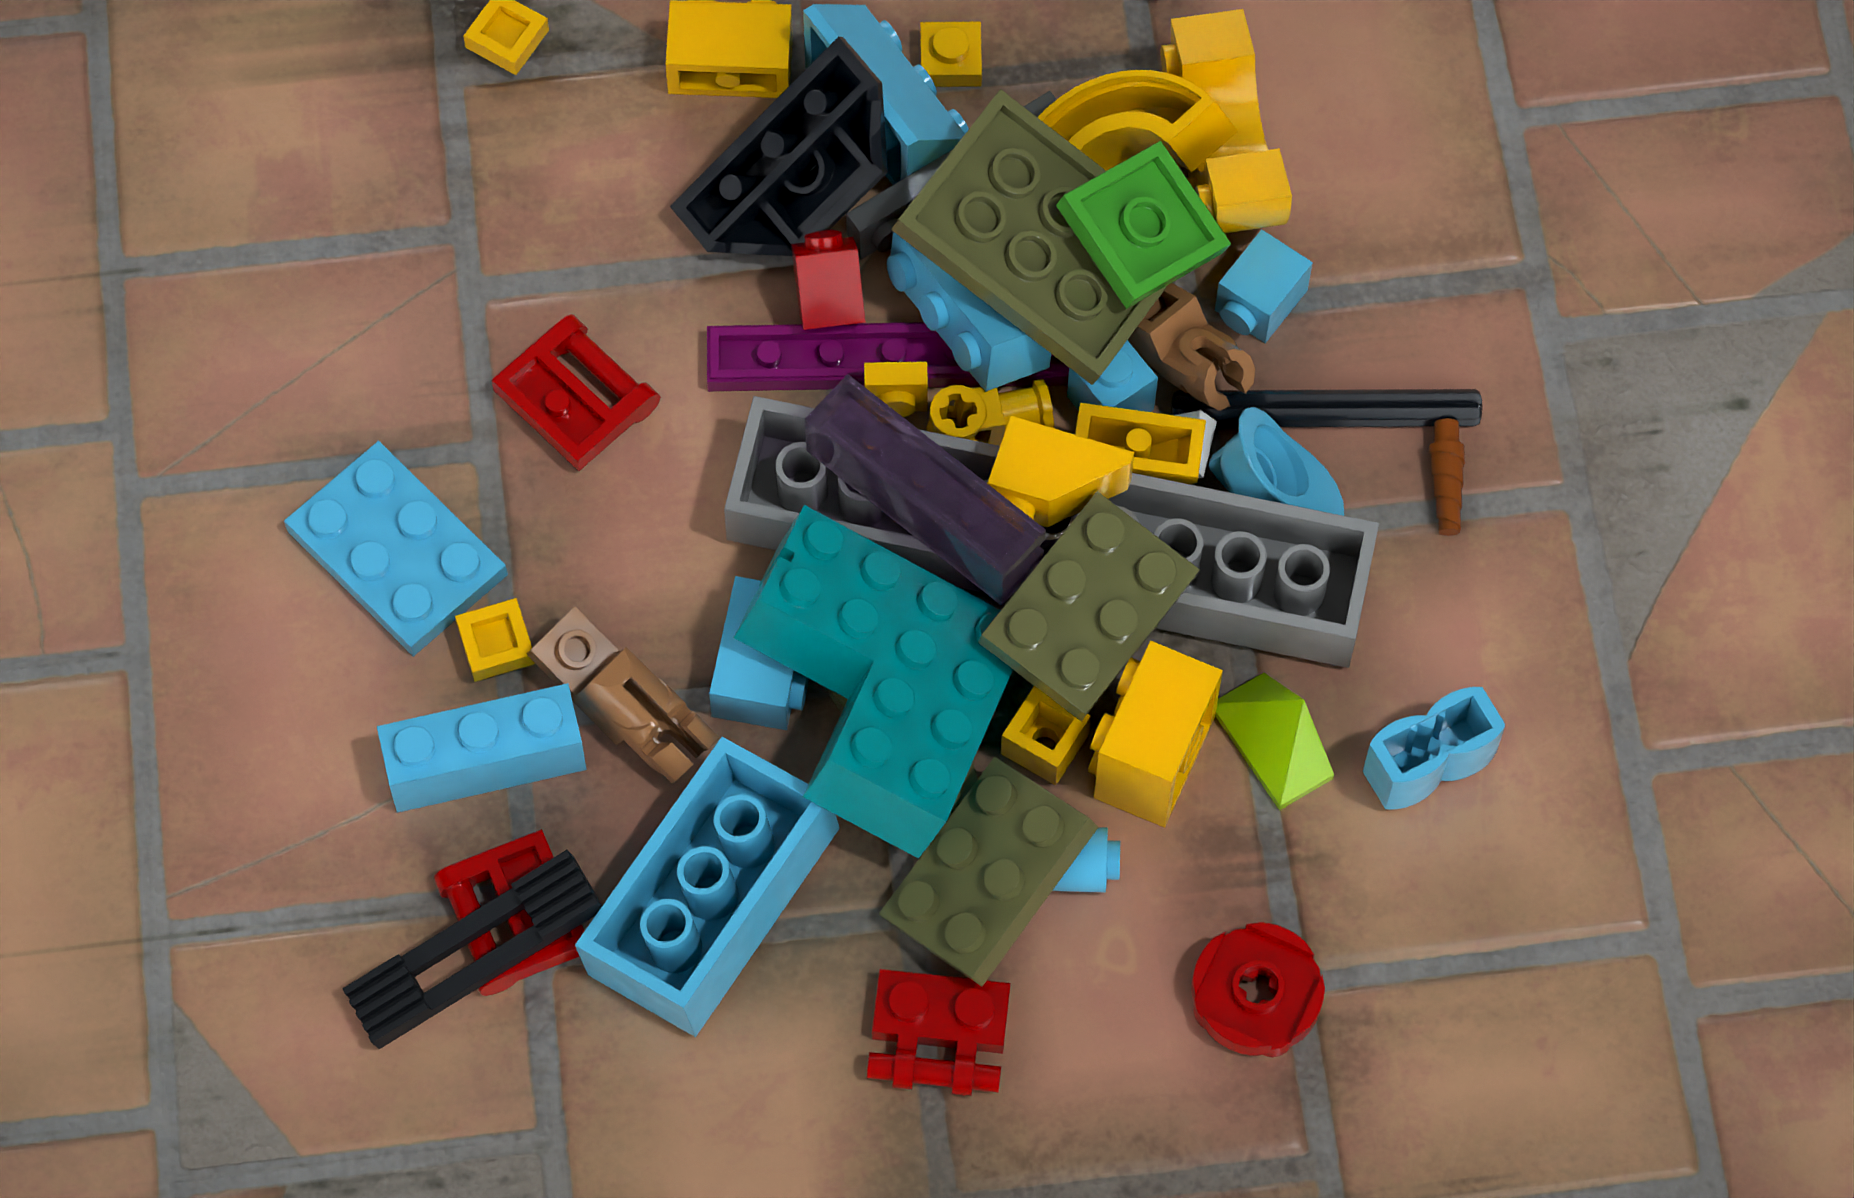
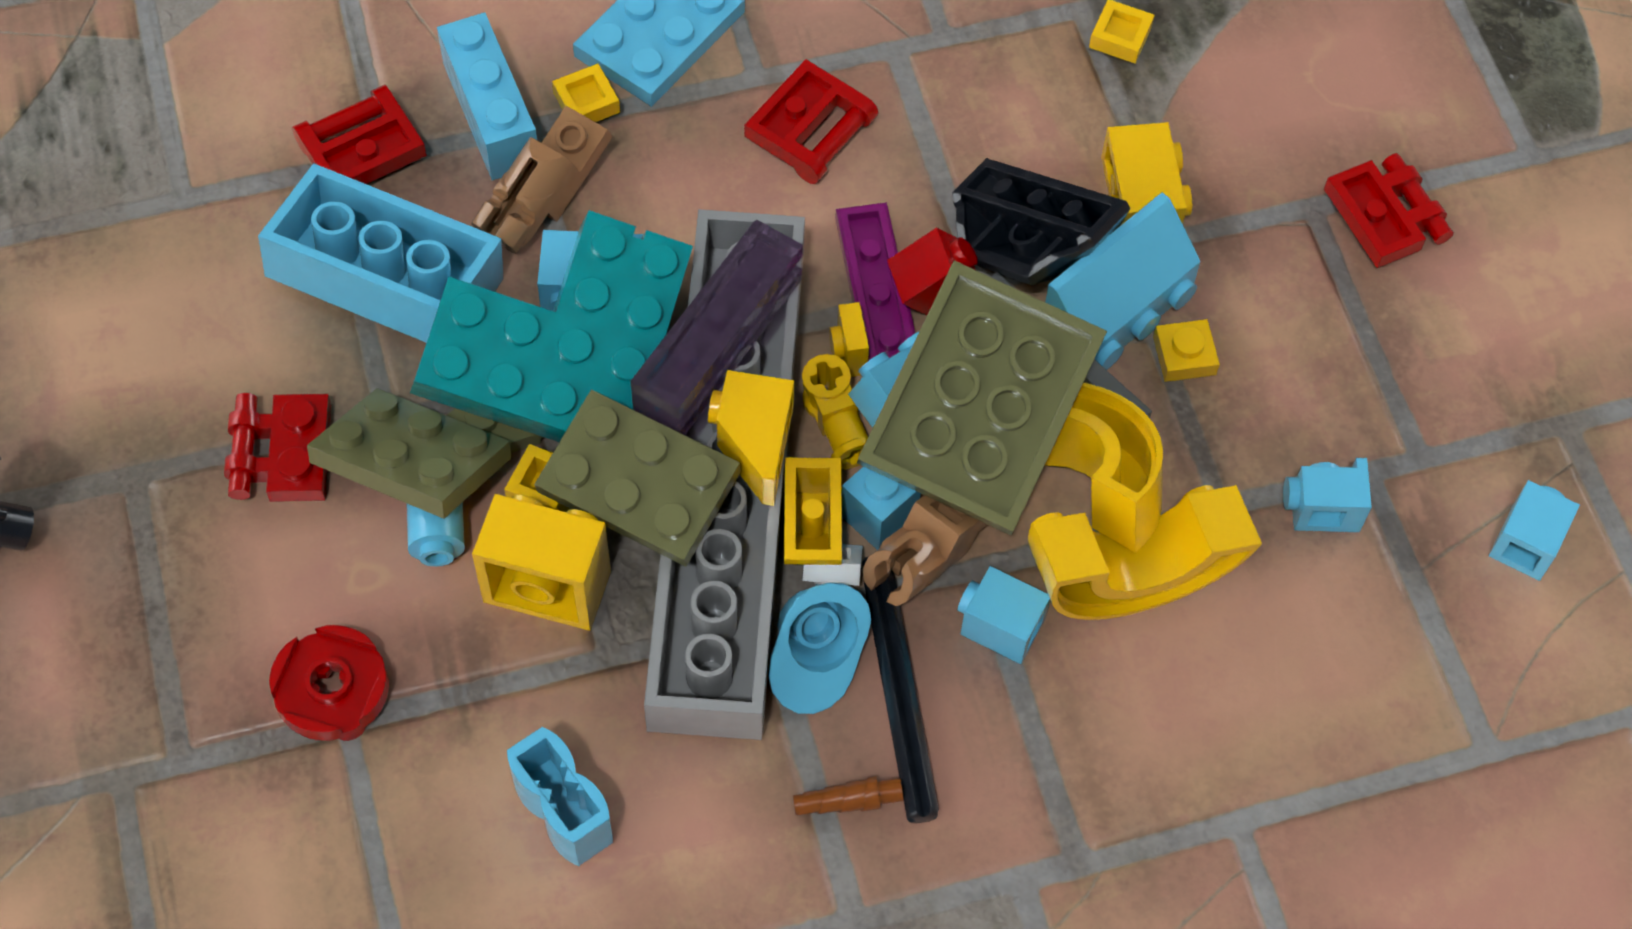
camera: 80 degrees right, 5 degrees down
black container [343,850,602,1049] -> none
bright green plate [1056,141,1231,309] -> none
lime slope [1215,673,1334,811] -> none

